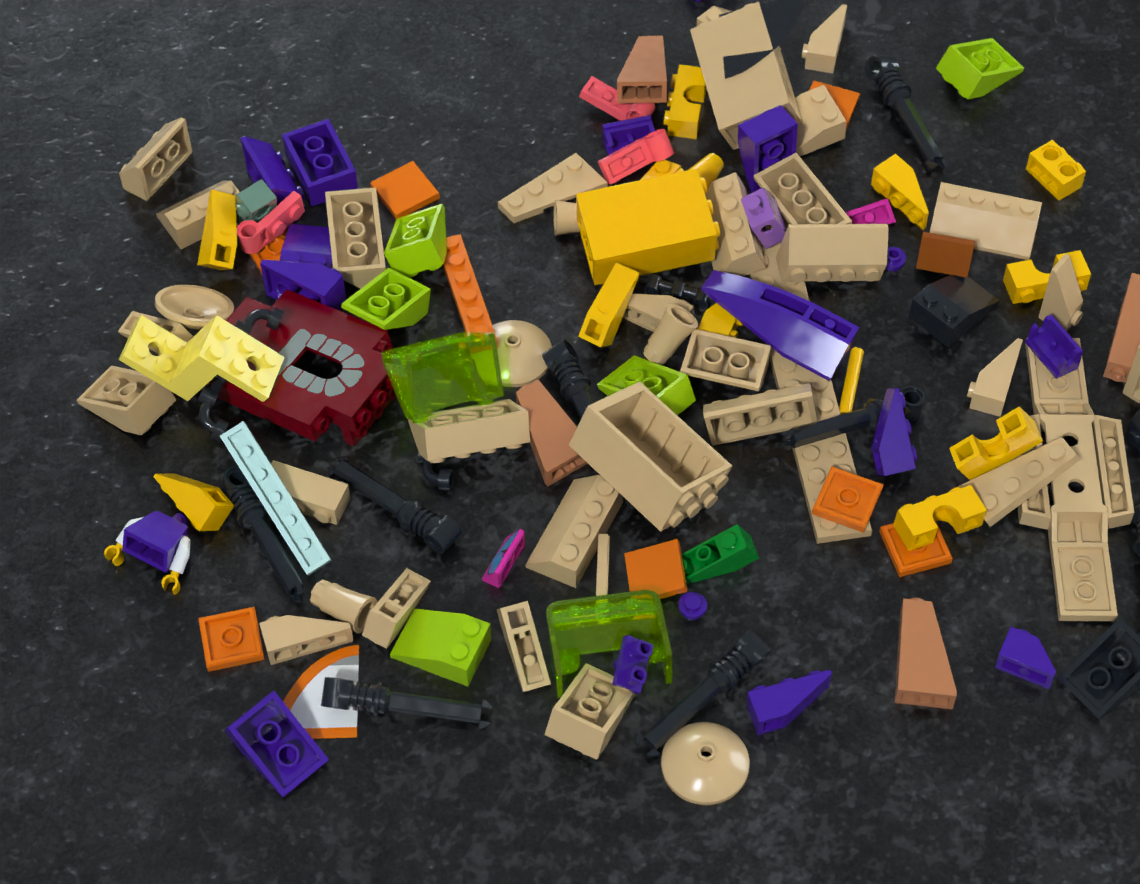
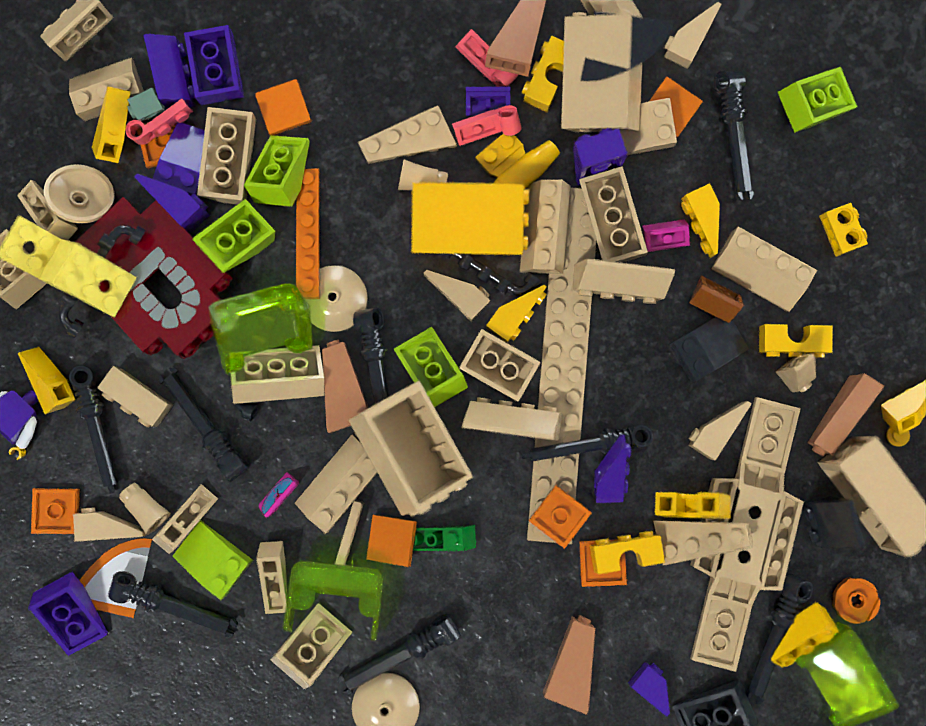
camera: 15 degrees right, 30 degrees up
light aqua plate [220,421,332,576] -> none
yellow slope [578,262,640,347] -> none
dark purple hips [612,635,653,694] -> none
tan plant [643,304,698,365] -> none
dark purple plate [679,592,707,620] -> none
dark purple wedge [701,270,859,381] -> none
medium lavender torso [741,188,786,249] -> none
dark purple slope [746,670,832,735] -> none
yellow piece [839,347,864,414] -> none
dark purple plate [885,247,906,271] -> none
dark purple hinge [1025,314,1083,379] -> none

